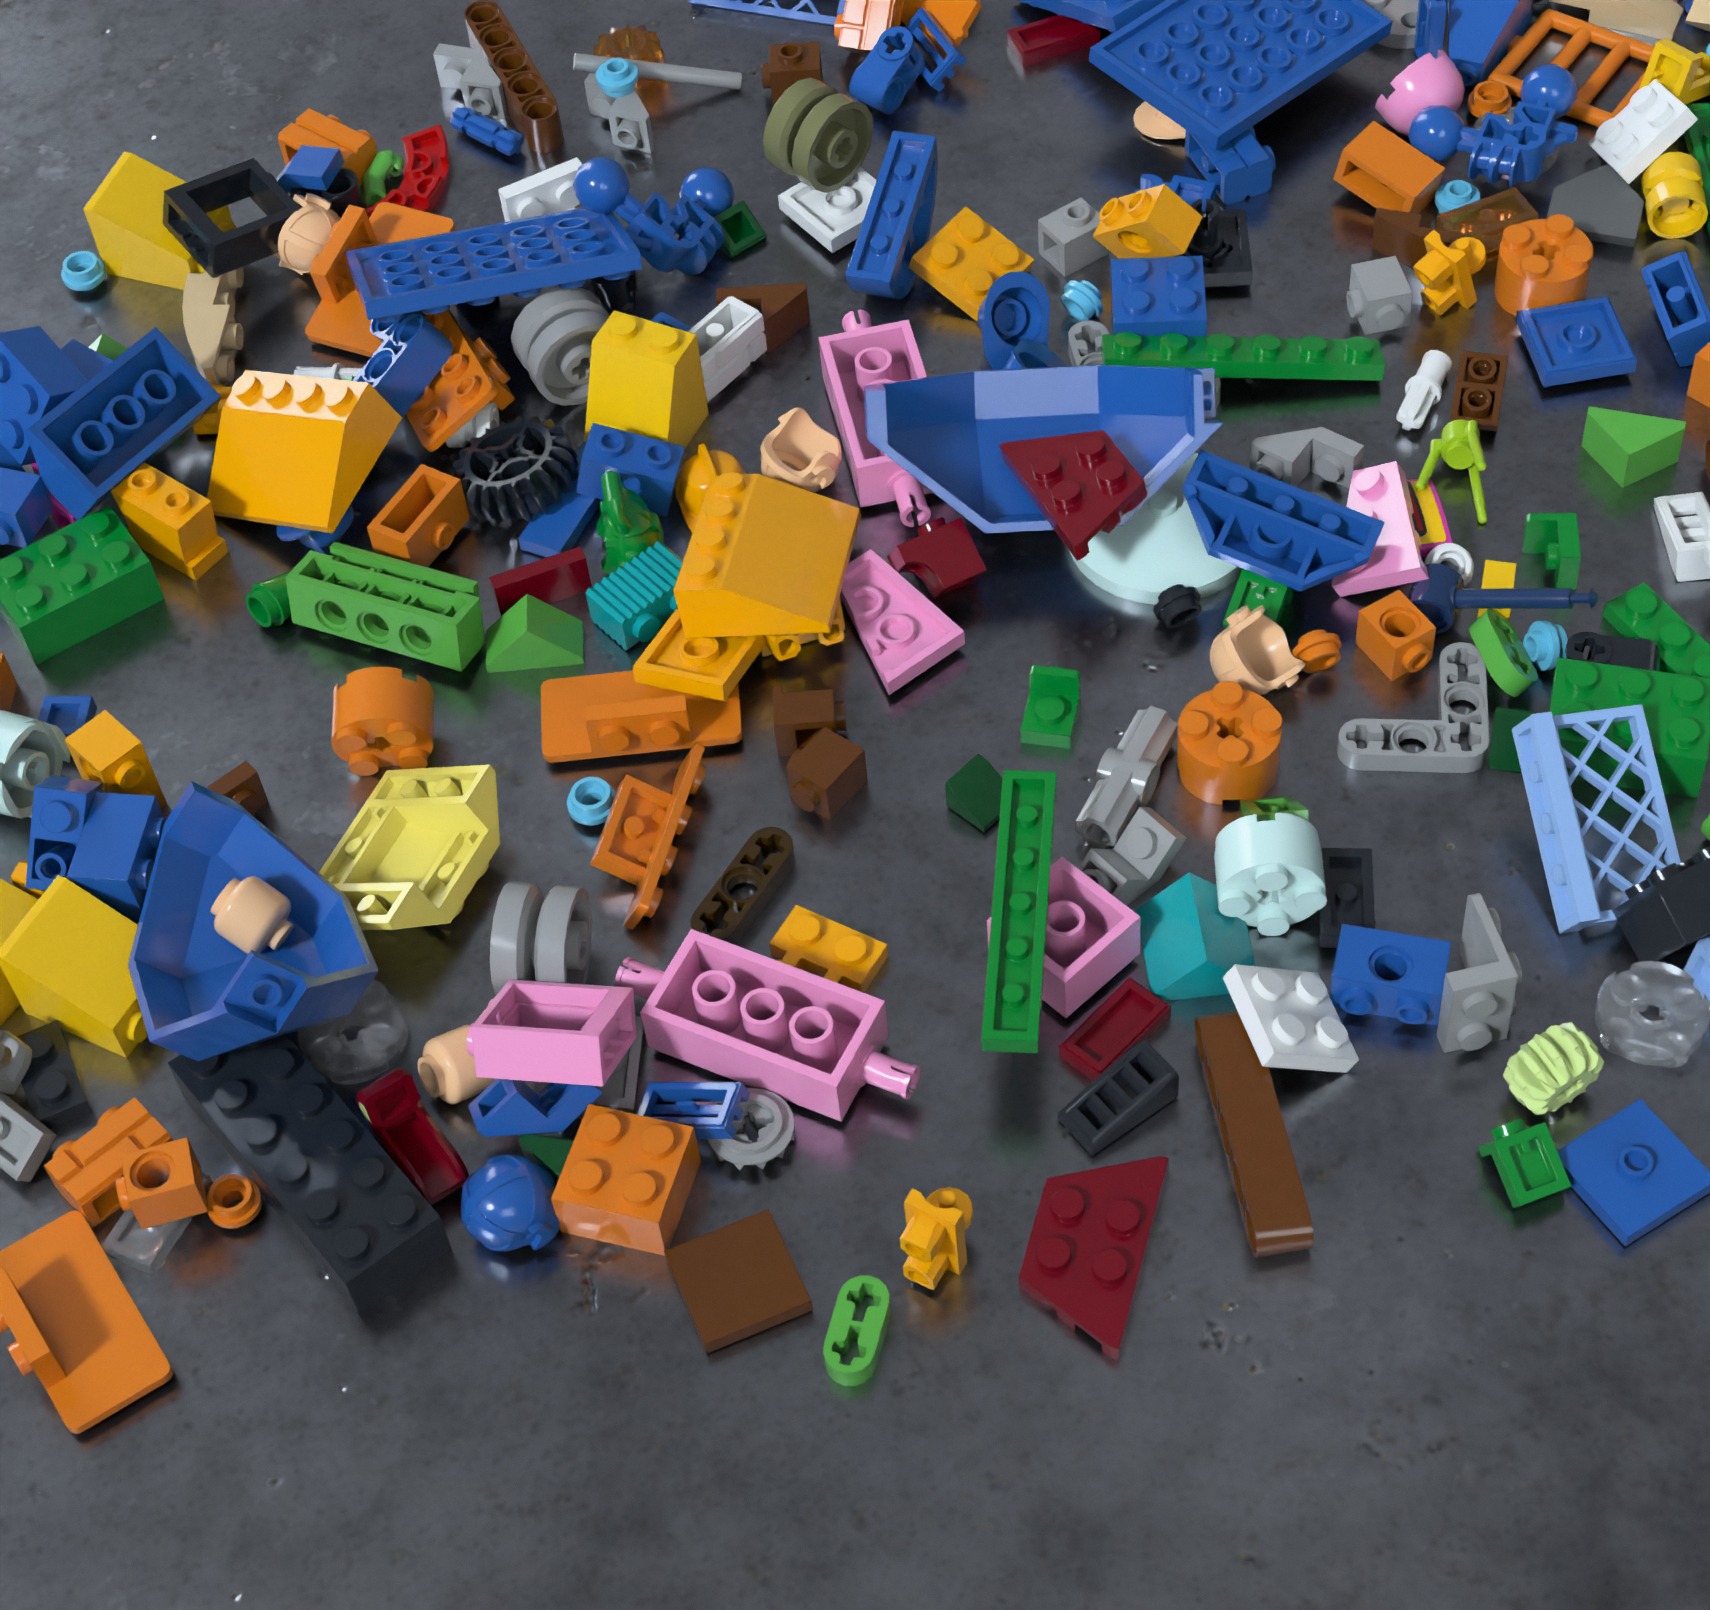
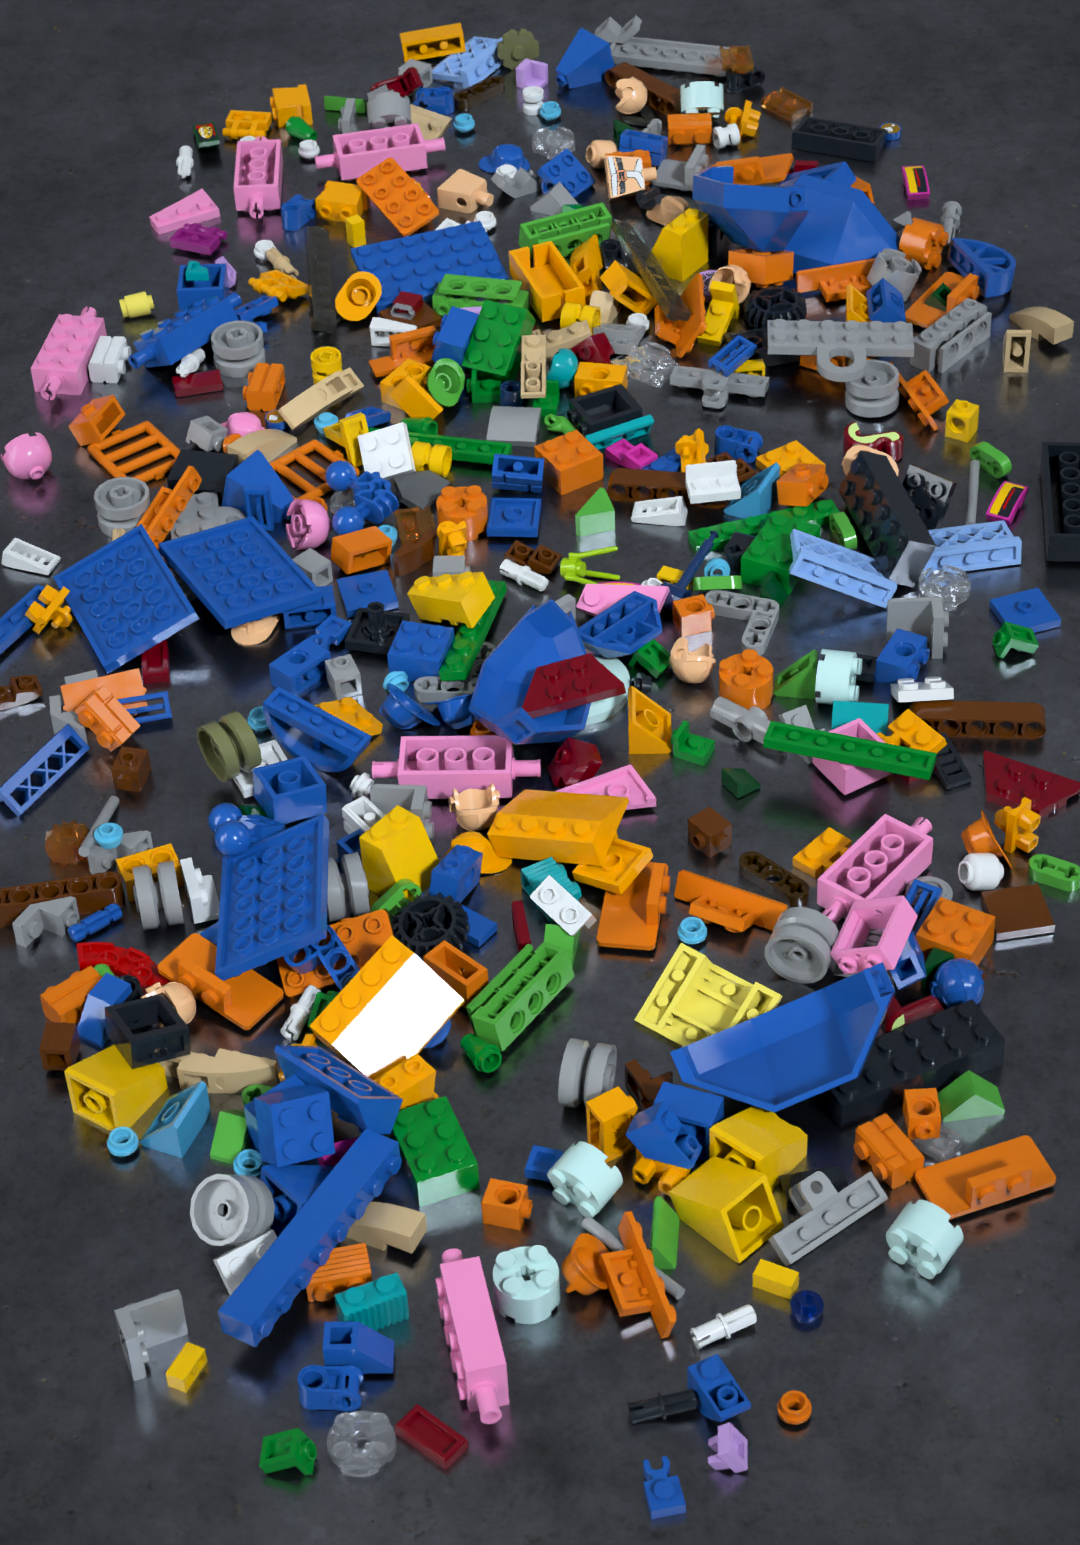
camera: 80 degrees left, 10 degrees down
light nougat head [210,876,294,954] -> none
orange brick [331,667,434,776] -> none
green piece [597,471,664,575] -> none
reddish brown slope [716,282,810,354] -> none
reddish brown brick [772,685,847,756] -> none
blue piece [849,26,925,114] -> none
light orange brick [1092,184,1203,259] -> none
orange plate [1292,629,1342,673] -> none
yellowish green gear [1503,1022,1604,1115] -> none
green bracket [1523,512,1581,590] -> none
none -> reddish brown brick [39,1022,80,1071]
none -> light orange brick [116,843,184,902]
none -> light grey wheel [133,860,184,931]
none -> dark azure slope [139,1081,211,1158]
none -> medium azure plate [247,706,269,731]
none -> blue brick [252,756,327,825]
none -> blue brick [269,638,331,696]
none -> light grey brick [292,548,333,587]
none -> blue plate [336,569,399,618]
none -> white plate [350,772,374,799]
none -> light grey bracket [370,784,434,839]
none -> bright green beam [371,879,422,926]
none -> yellow wedge [407,571,495,629]
none -> white bracket [530,875,596,936]
none -> light grey wheel [558,1038,617,1108]
none -> light orange slope [628,686,672,754]
none -> light orange plate [877,709,947,753]
none -> bright green slope [937,1070,1005,1122]
none -> white head [958,852,1004,891]
none -> orange piece [961,810,1013,869]

